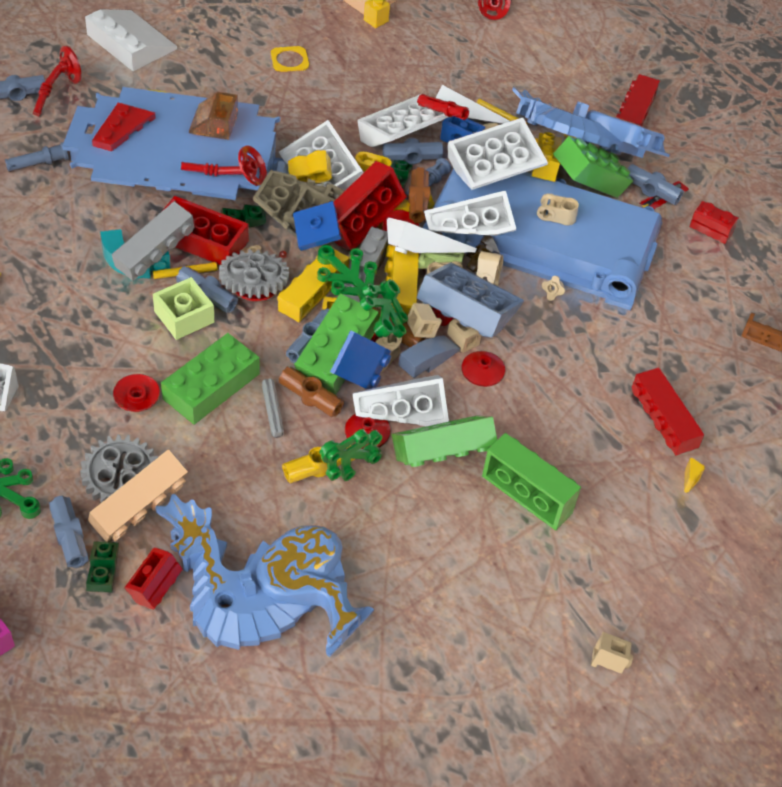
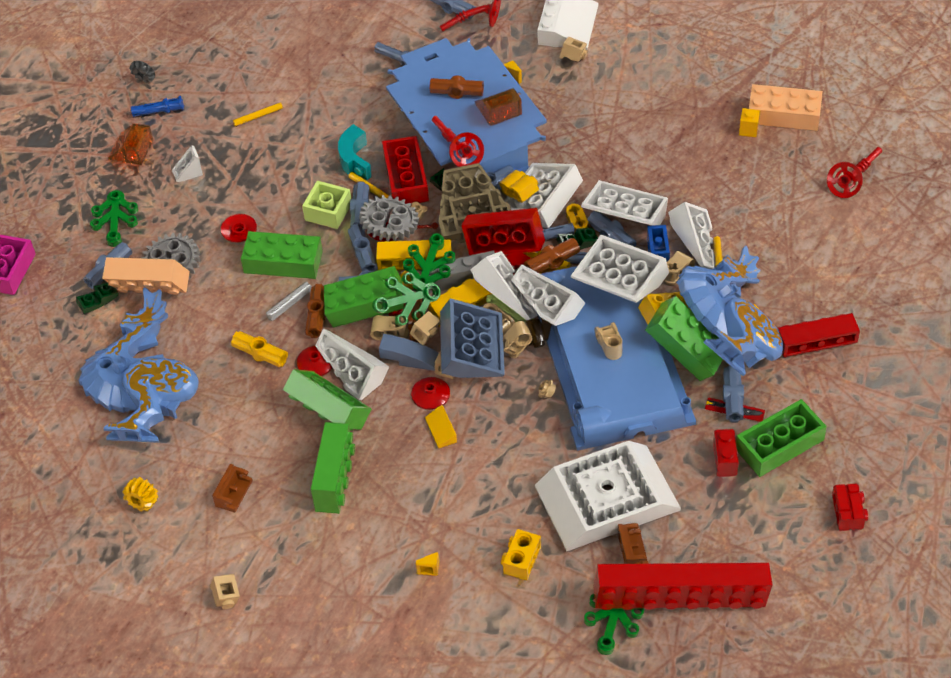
camera: 65 degrees right, 0 degrees up
red wing [92,102,156,152] -> none
light grey brick [112,202,195,281] -> none
red brick [124,547,183,610] -> none
yellow piece [271,46,309,72] -> none
blue plate [293,201,341,251] -> none
green plant [319,429,382,481] -> none
blue slope [330,330,391,389] -> none
red pin [417,94,470,120] -> none
red brick [632,367,704,456] -> none
none -> yellow gear [123,477,159,512]
none -> dark orange hinge [212,464,253,513]
none -> sand blue piece [348,224,378,272]
none -> yellow slope [425,405,457,449]
none -> dark orange piece [430,75,484,99]
none -> yellow brick [501,529,541,581]
none -> white slope [535,441,681,551]
none -> tan brick [559,36,588,62]
none -> bright green brick [736,399,827,477]

